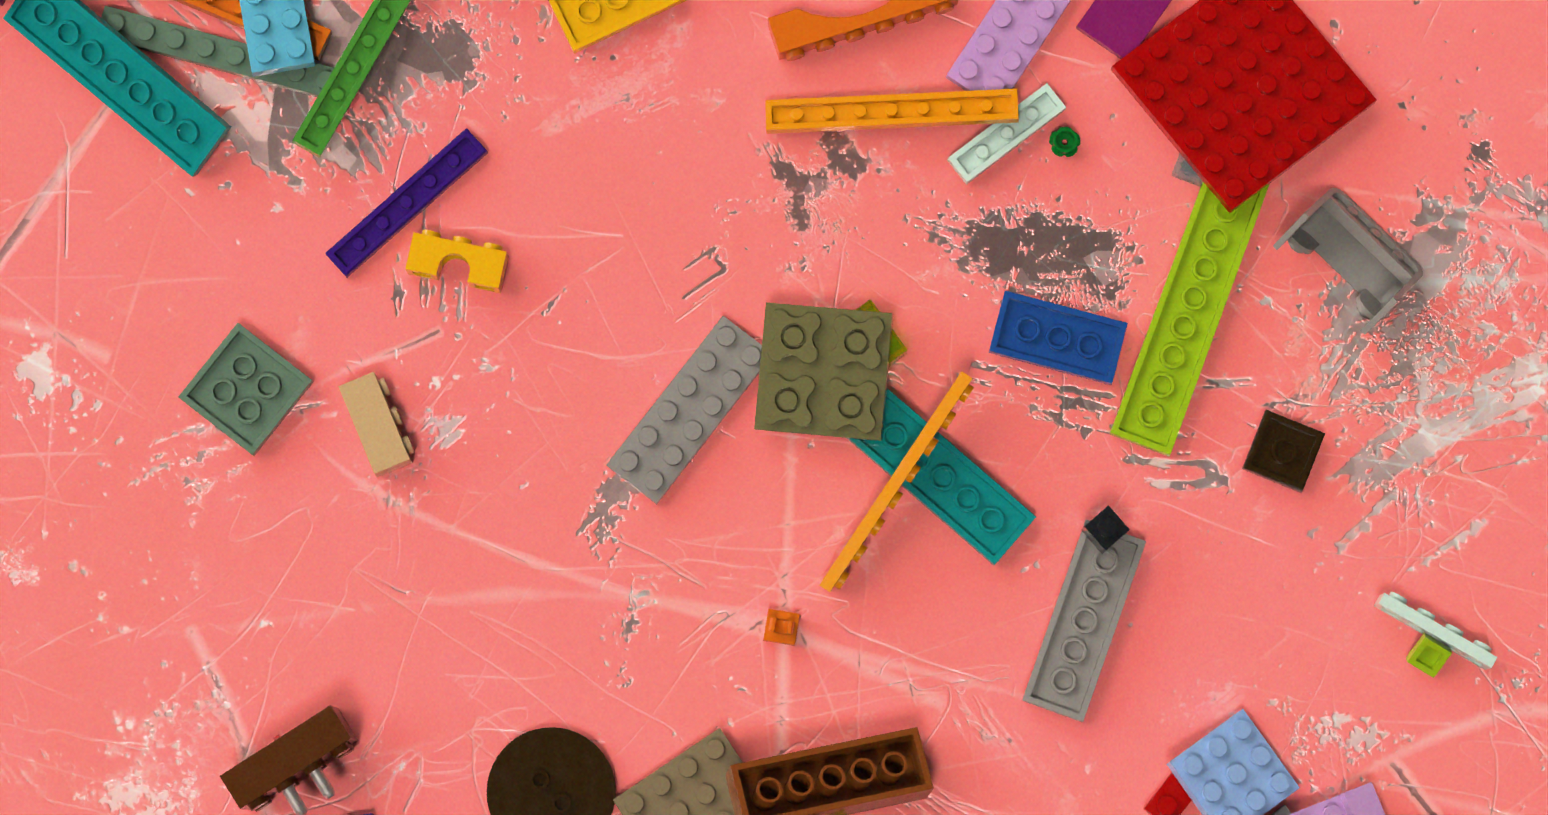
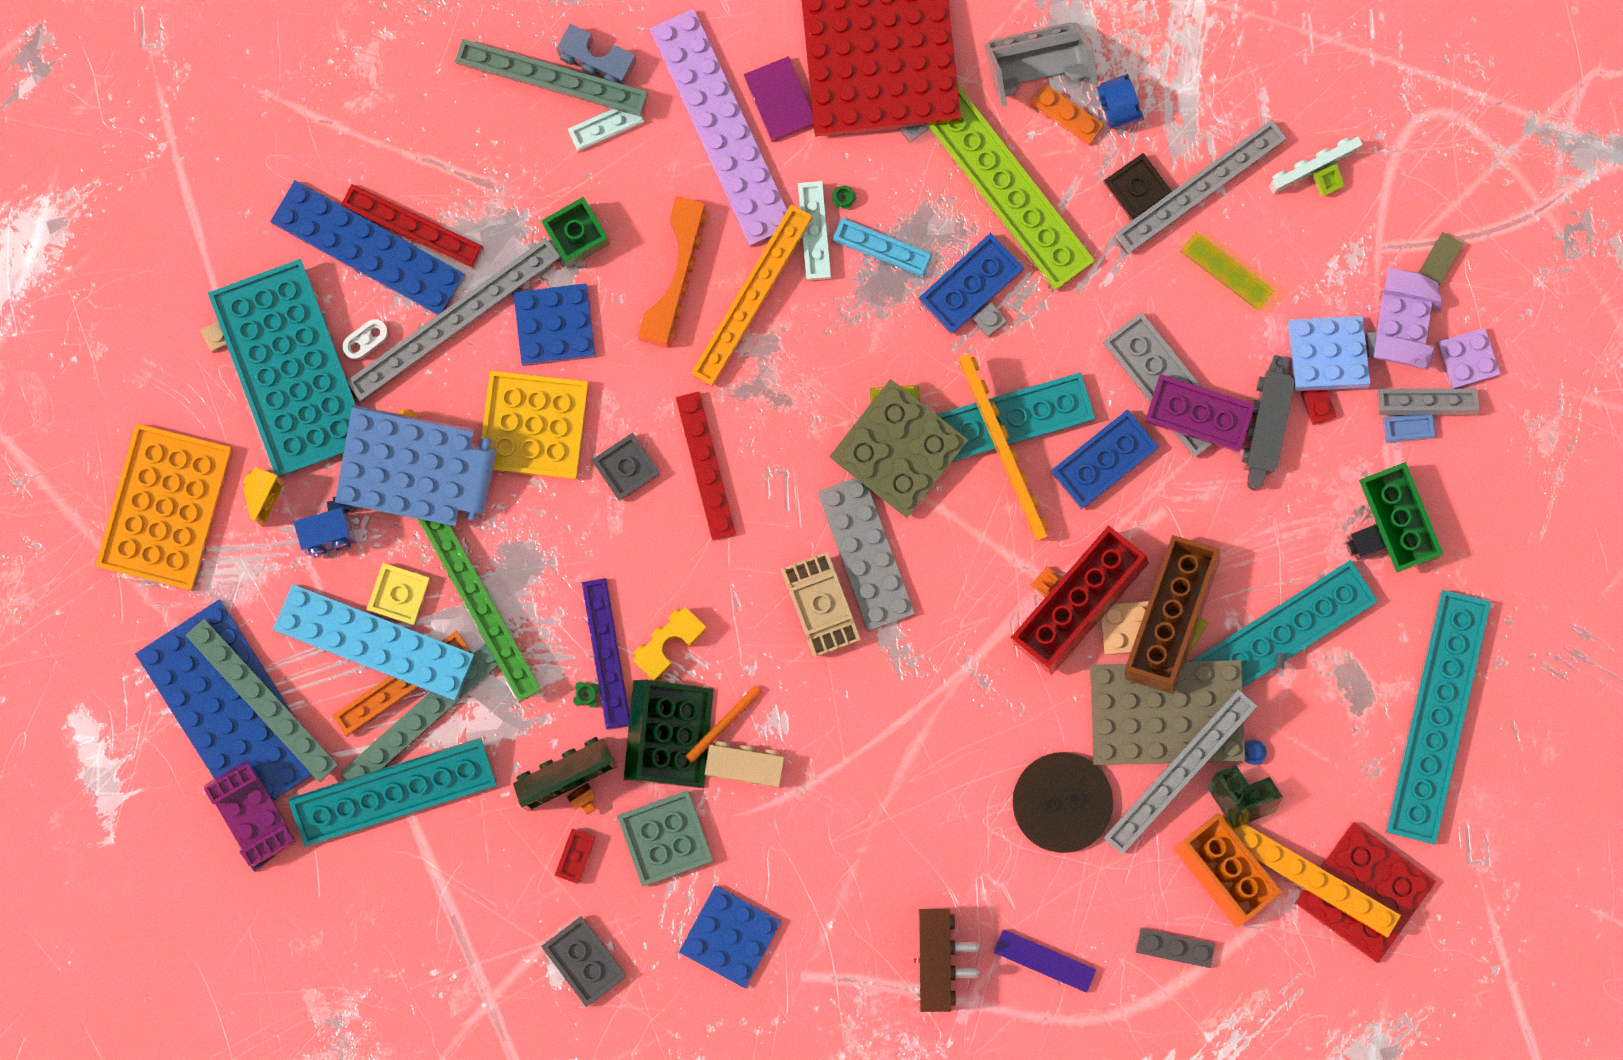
camera: 55 degrees left, 0 degrees up
black brick [1081,505,1130,554] -> none
none -> slope [513,737,618,811]
none -> dark grey plate [541,916,627,1007]
none -> red plate [554,828,596,884]
none -> orange tile [567,783,596,815]
none -> green plate [573,682,599,708]
none -> dark grey plate [592,432,660,502]
none -> dark green slope [623,679,714,788]
none -> red plate [676,391,736,541]
none -> blue plate [679,886,781,988]
none -> orange bar [686,685,762,763]
none -> tan plate [781,552,861,657]
none -> medium azure tile [832,218,932,278]
none -> light grey plate [972,302,1007,338]
none -> red brick [1010,525,1149,676]
none -> orange plate [1030,83,1104,146]
none -> blue plate [1050,409,1159,510]
none -> blue brick [1096,74,1144,130]
none -> light nougat plate [1101,601,1149,655]
none -> light grey plate [1115,119,1287,254]
none -> magenta plate [1145,374,1255,453]
none -> clear neon green plate [1180,231,1274,311]
none -> dark grey hinge [1241,355,1295,491]

